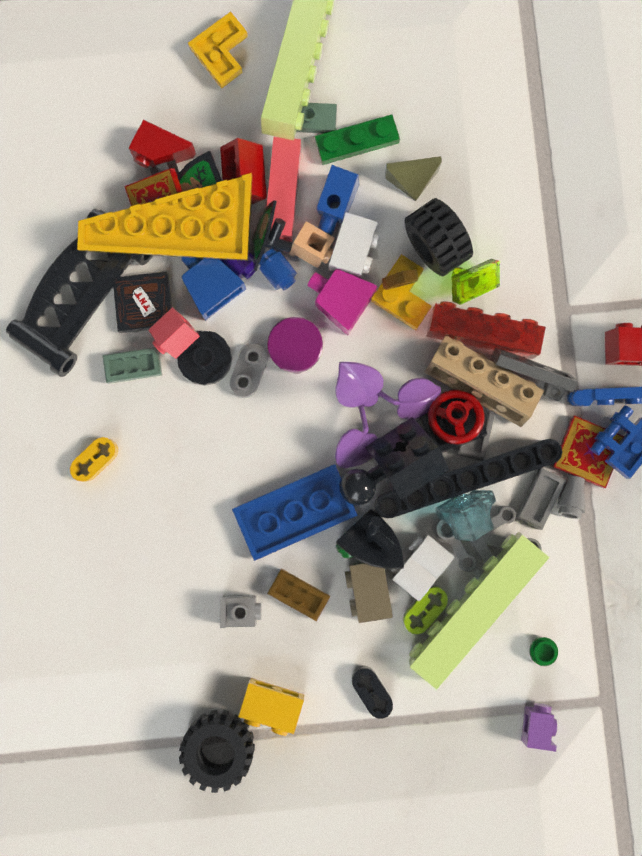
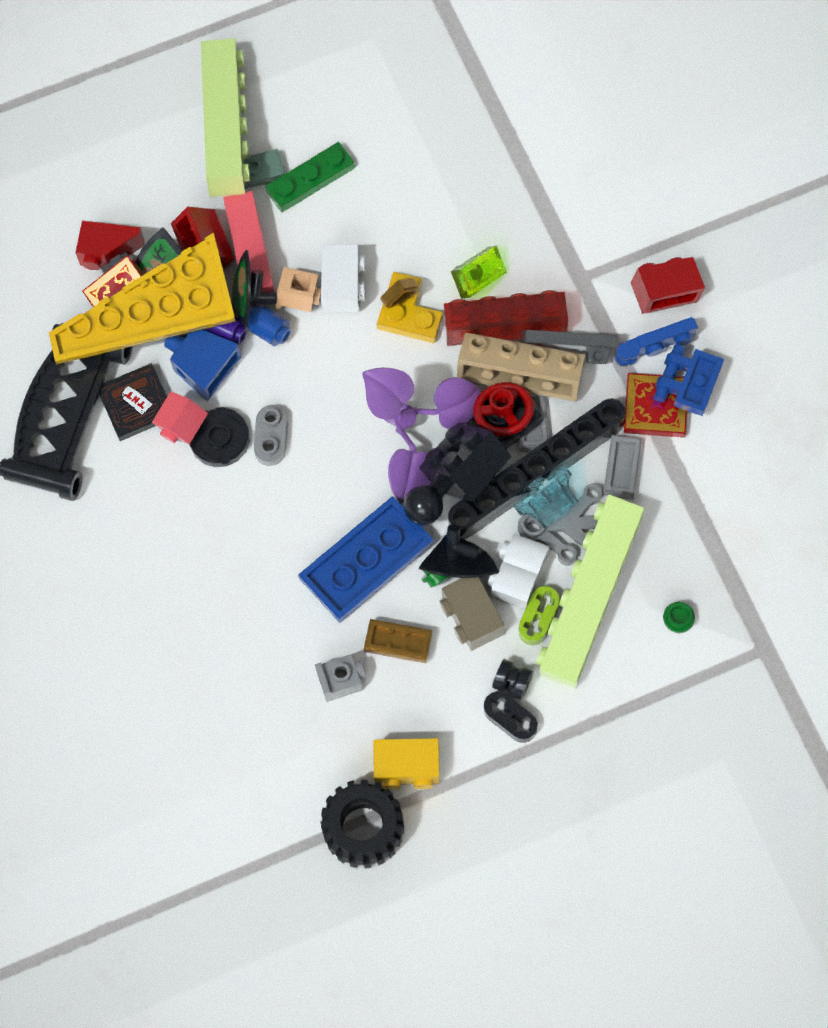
camera: 15 degrees left, 15 degrees down
yellow beam [70,437,118,482] -> none
sand green plate [102,347,163,384] -> none
yellow plate [188,11,248,89] -> none
magenta tile [267,317,323,374] -> none
dark pink torso [307,269,377,335] -> none
blue torso [316,165,360,236] -> none
olive slope [385,156,442,201] -> none
black tyre [404,198,473,277] -> none
medium lavender brick [521,703,557,752] -> none
light grey cone [557,476,585,519] -> none
none -> black wheel [492,659,534,700]

